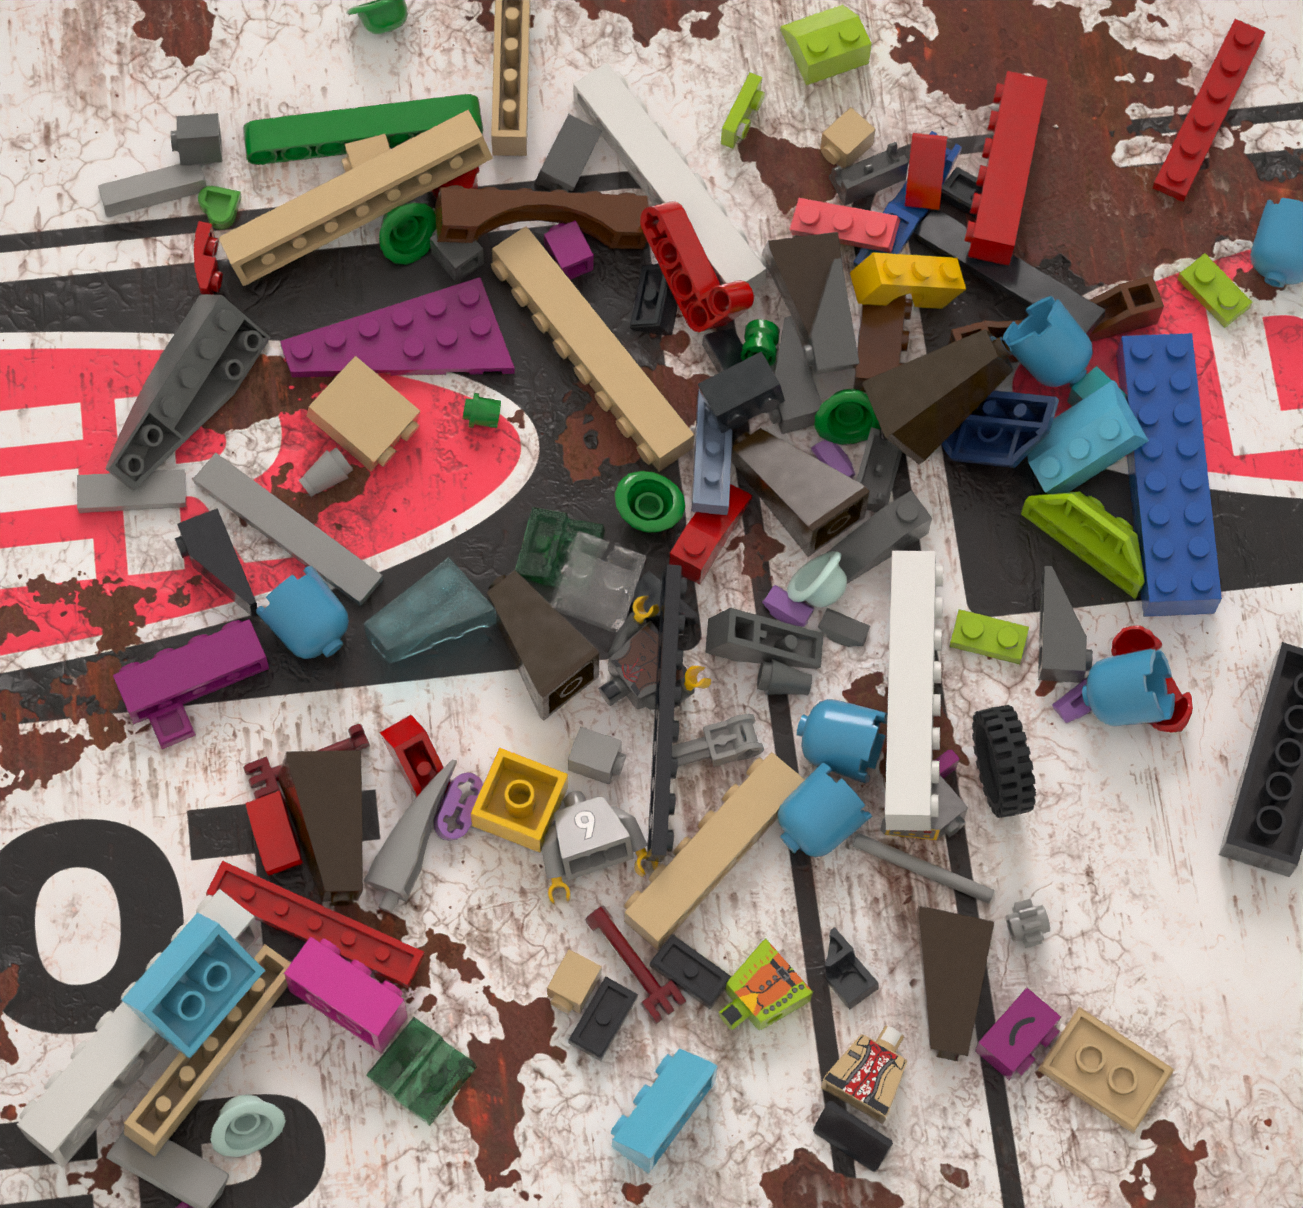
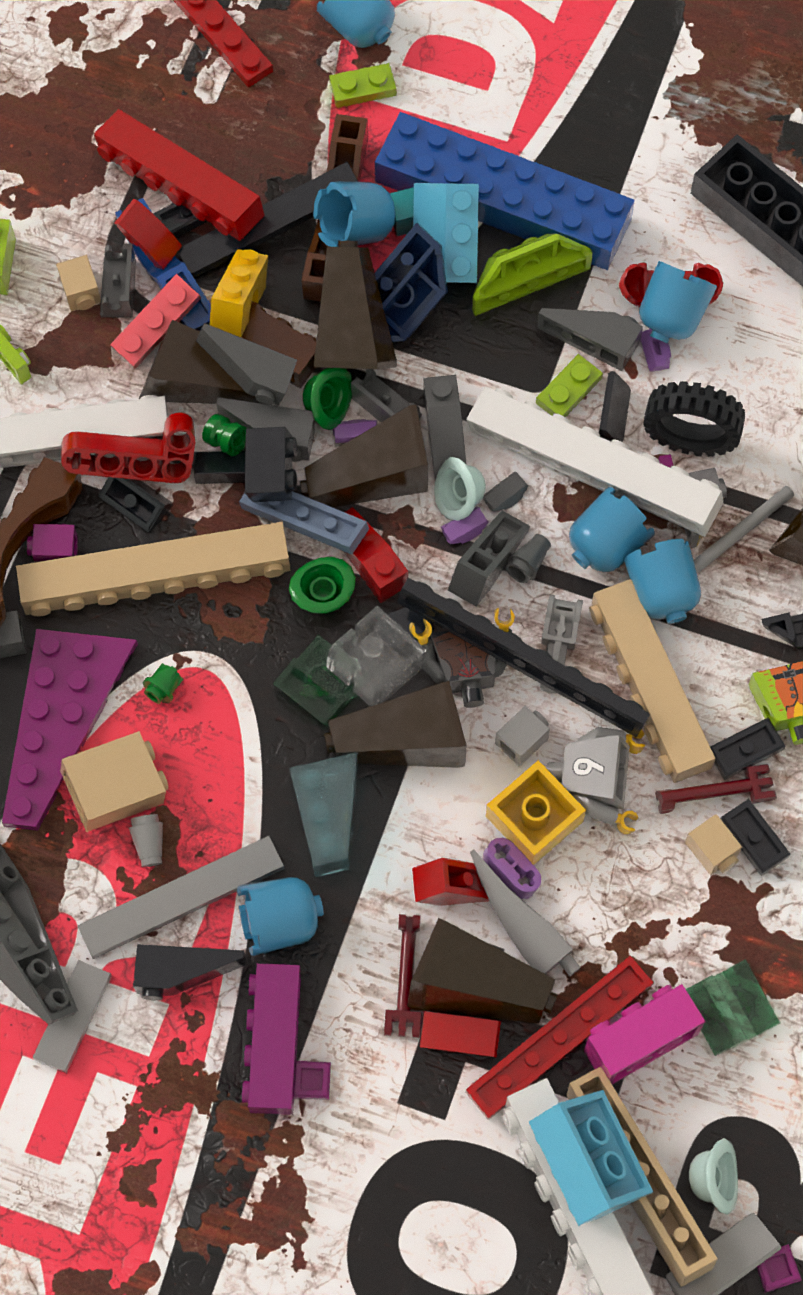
camera: 60 degrees left, 0 degrees up
none -> black slope [599,371,631,442]

